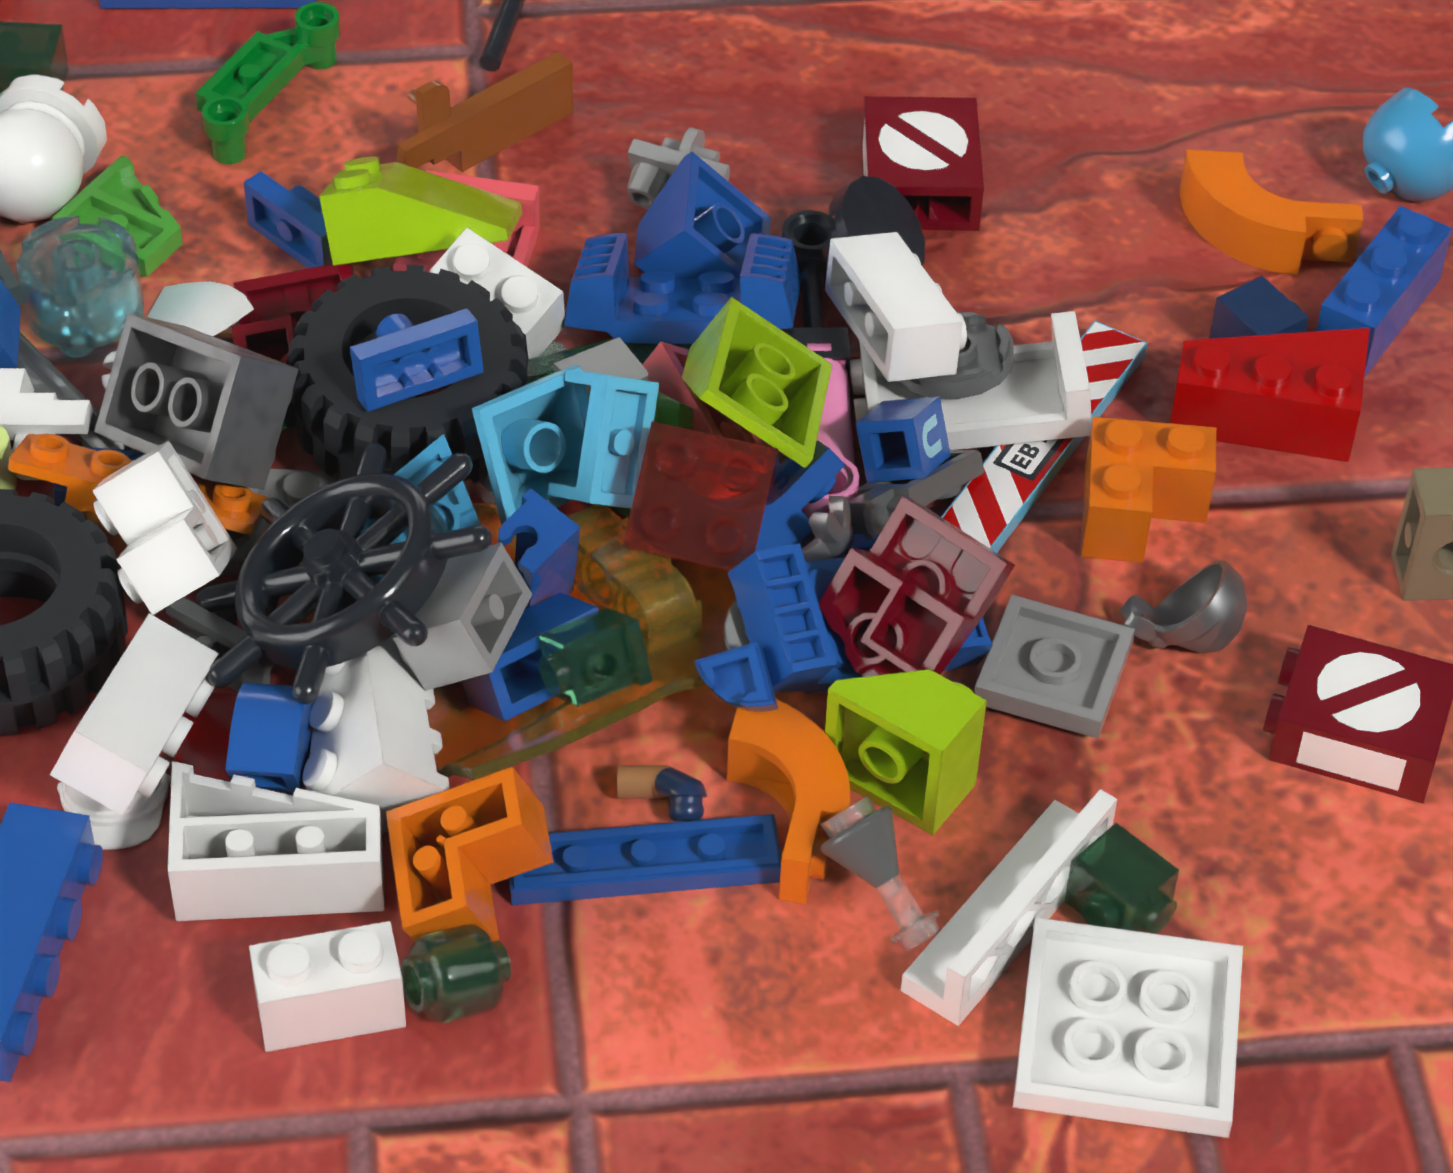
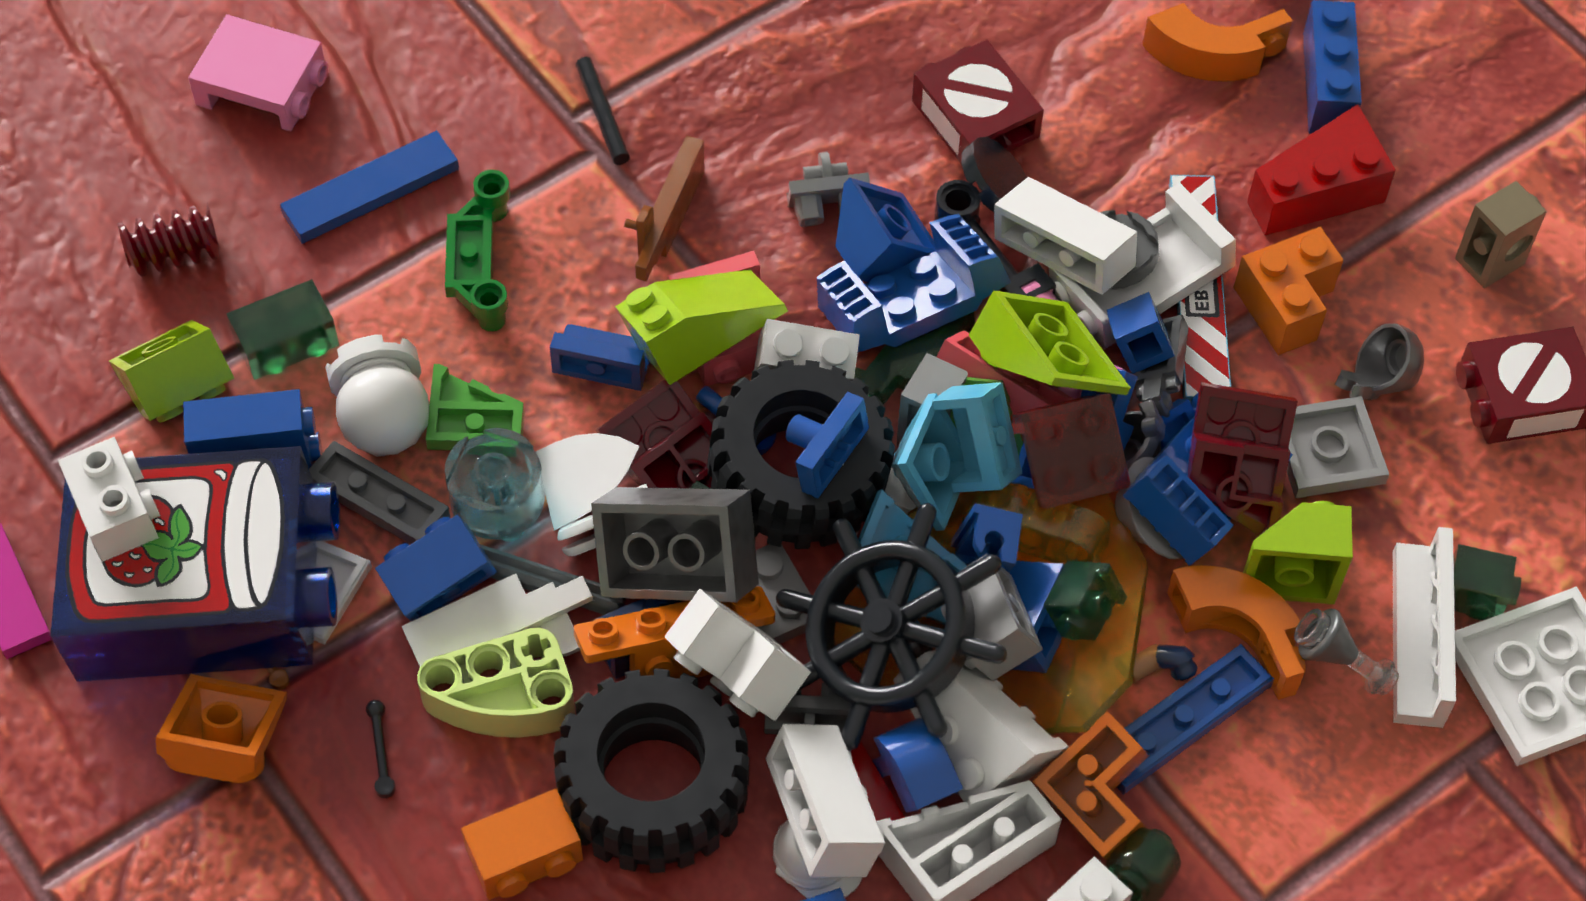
camera: 30 degrees left, 10 degrees up
blue tile [695,641,778,712] -> none
dark blue brick [1209,276,1308,339] -> none

